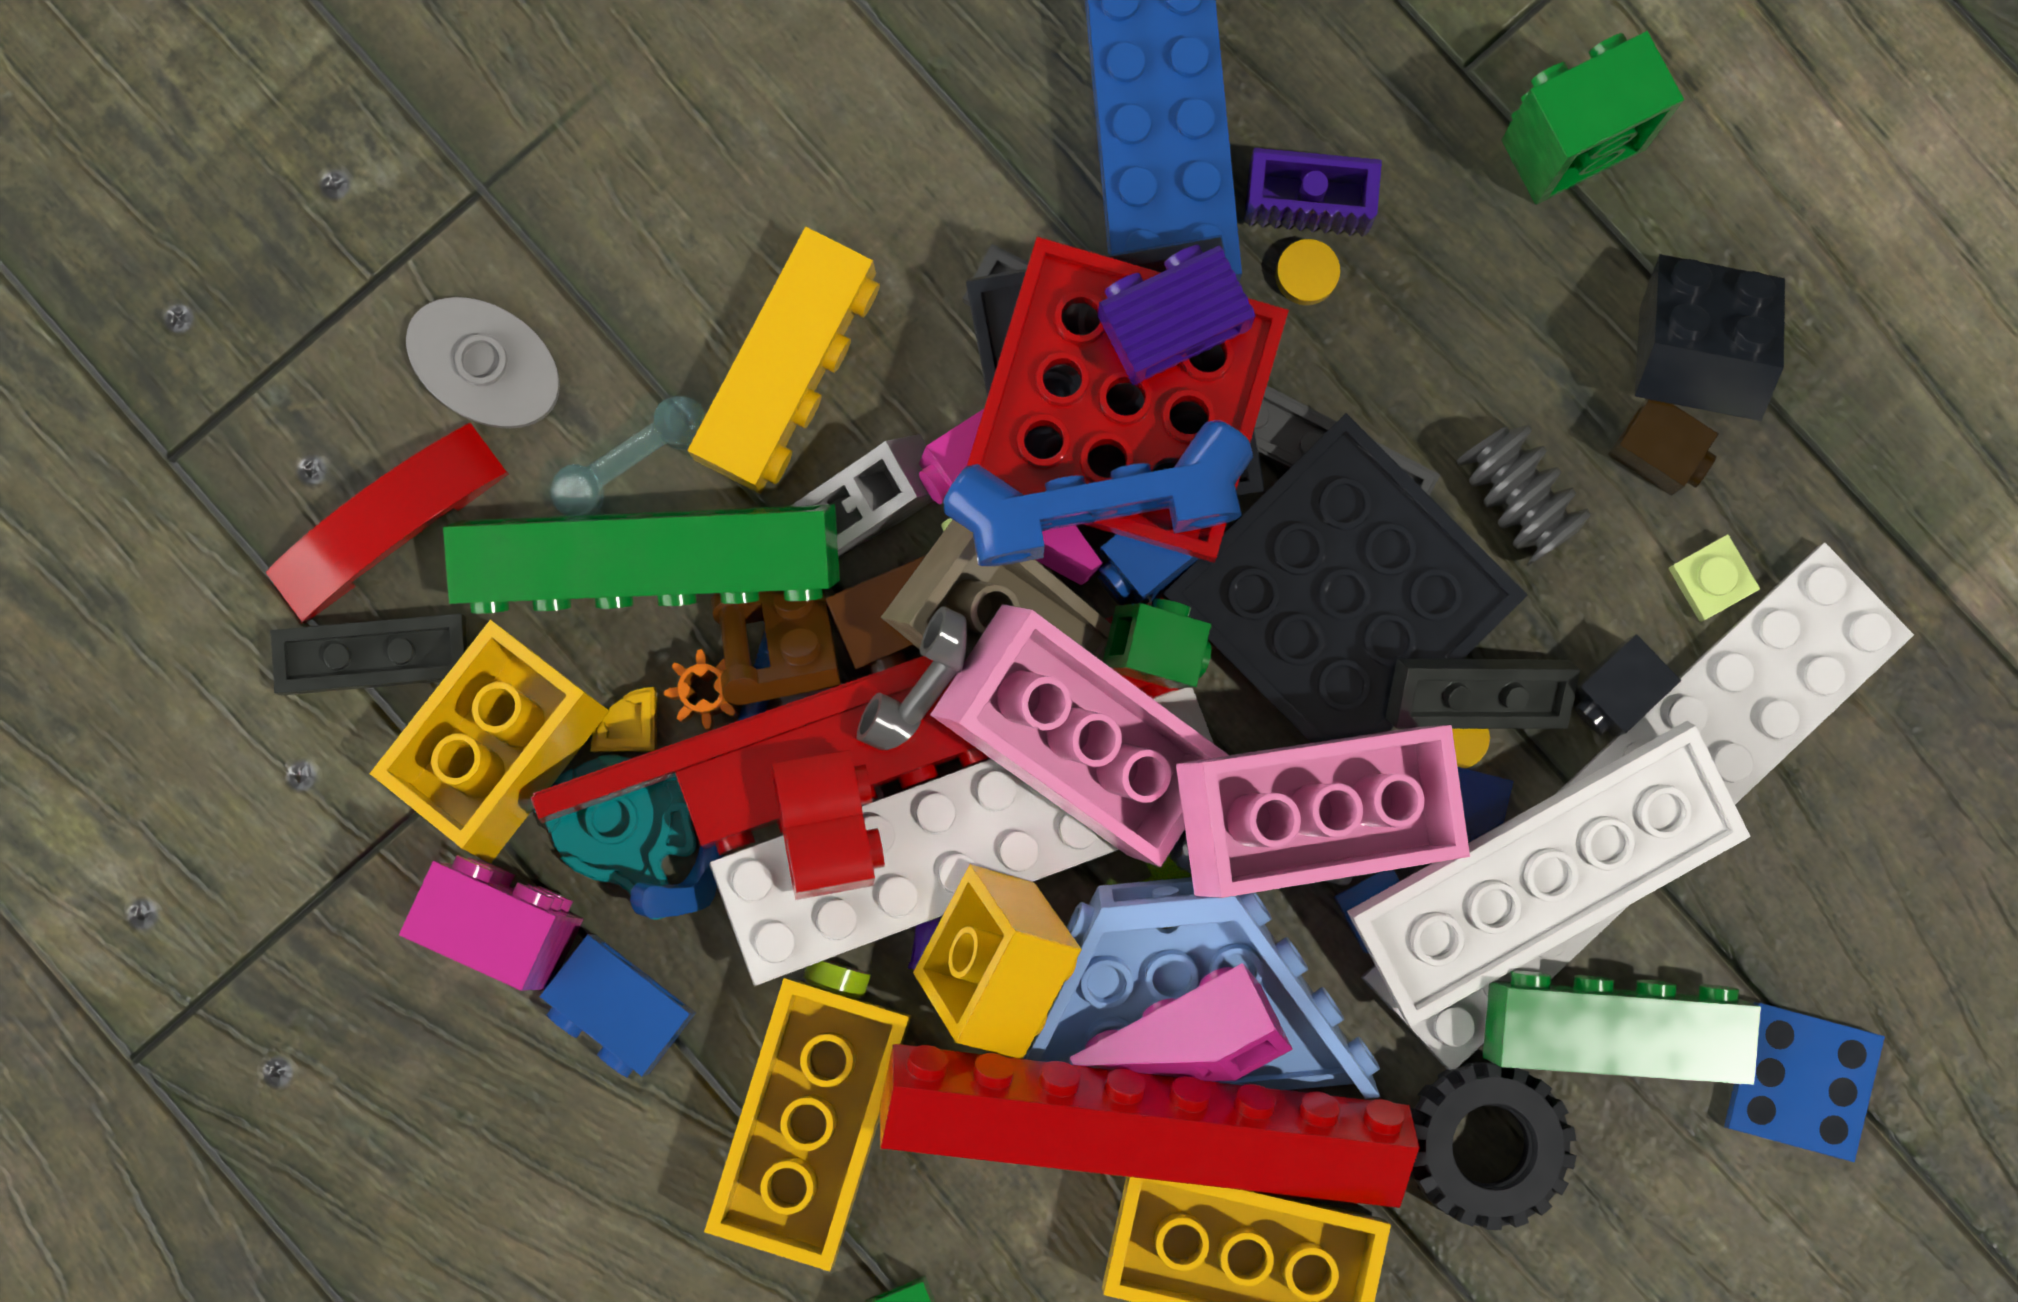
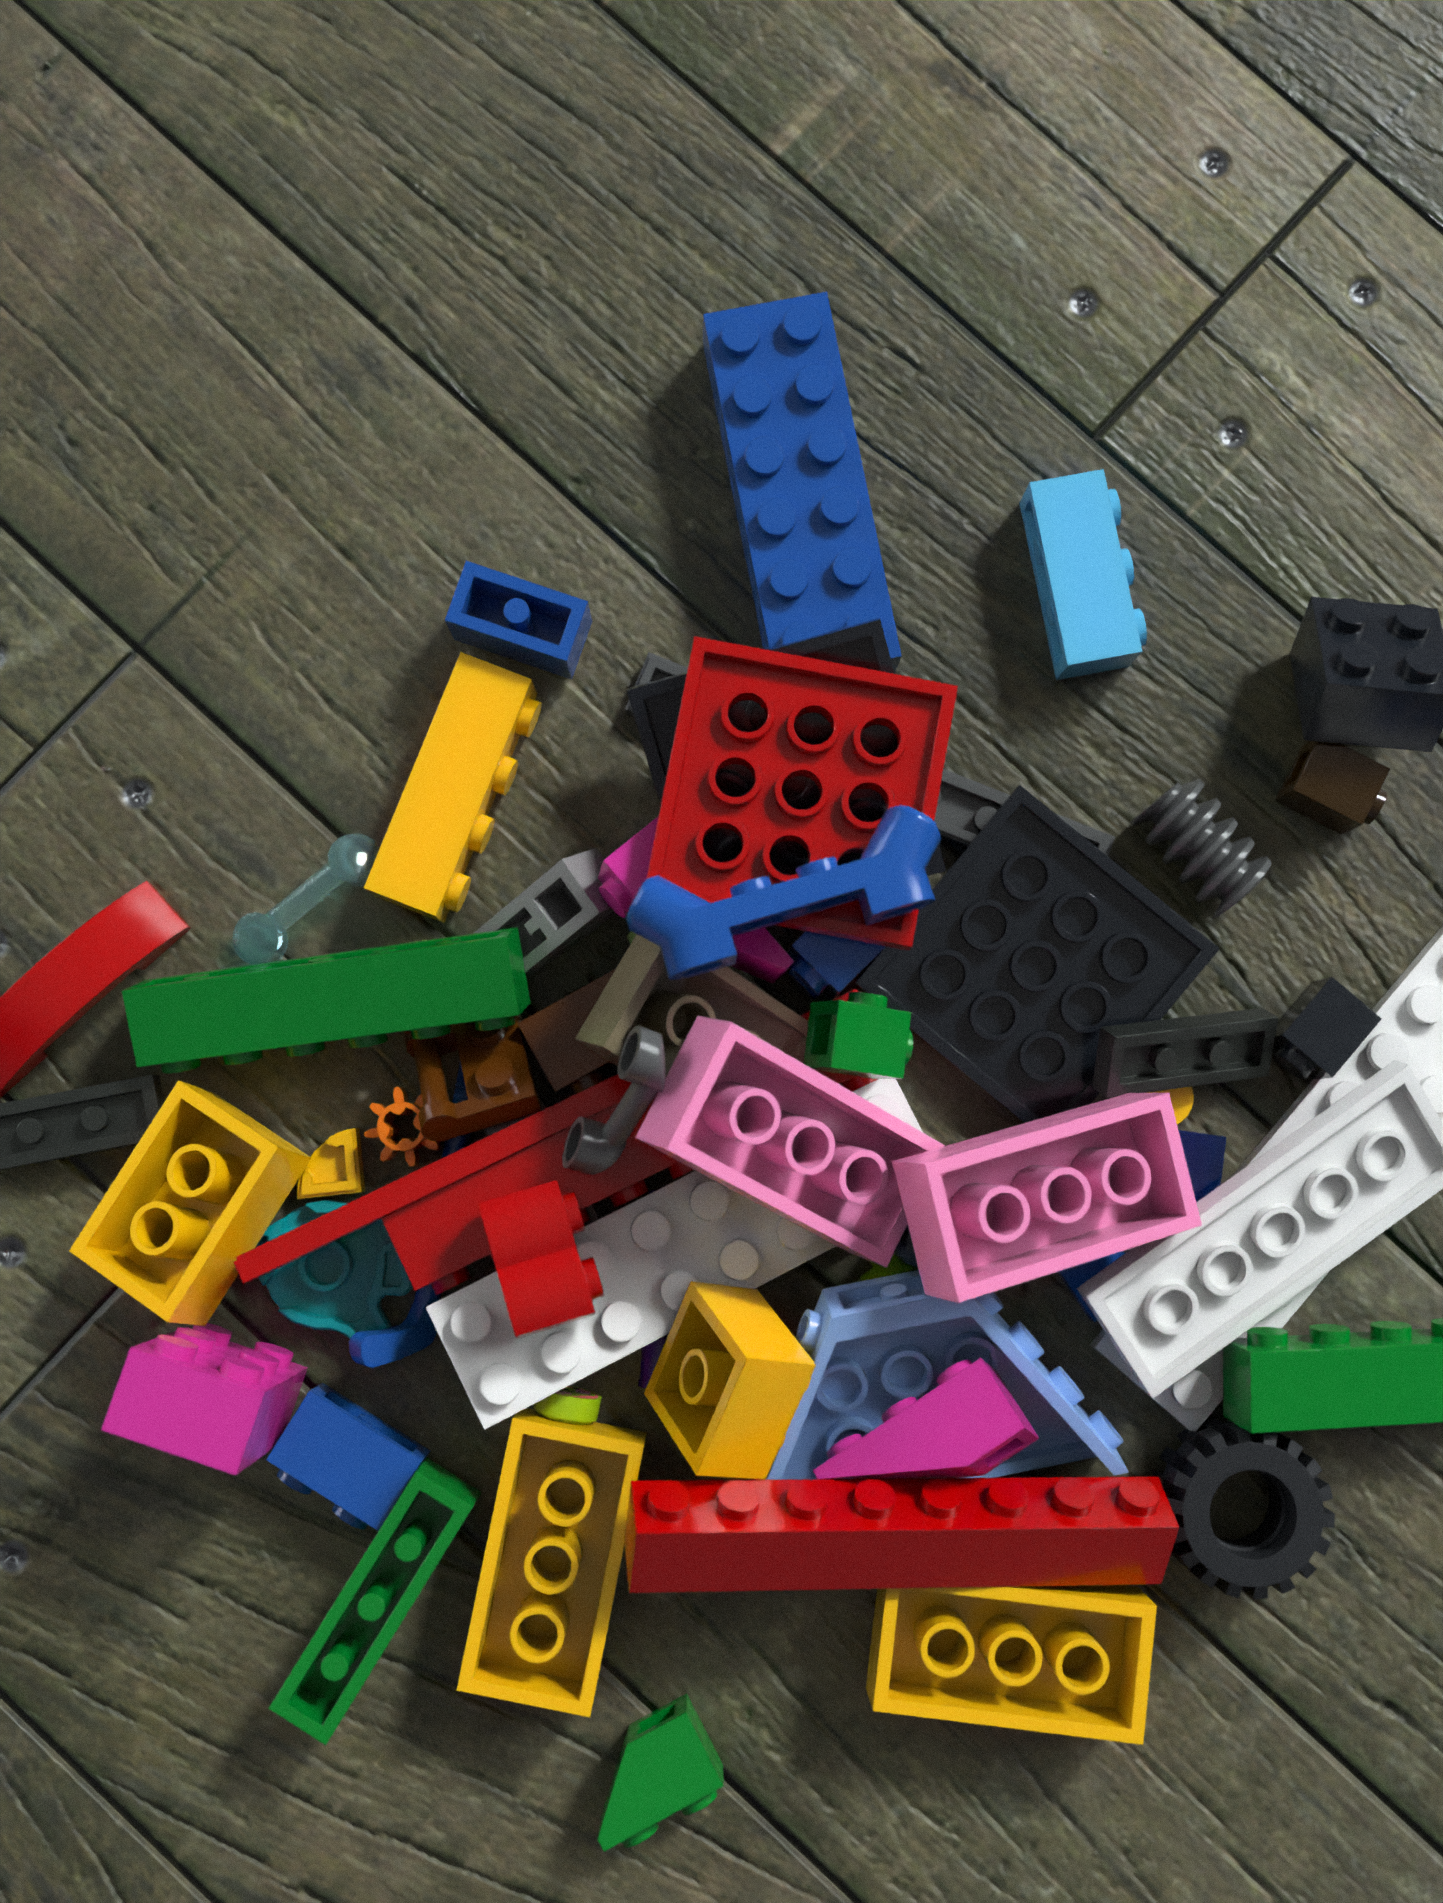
camera: 15 degrees left, 0 degrees up
light grey piece [406,297,560,429] -> none
dark purple brick [1098,245,1255,385] -> none
dark purple brick [1244,148,1382,237] -> none
yellow tile [1275,239,1340,305] -> none
green brick [1501,31,1685,205] -> none
yellowish green plate [1668,534,1760,622] -> none
none -> green brick [268,1458,482,1745]
none -> blue brick [445,561,592,679]
none -> medium azure brick [1019,469,1147,680]

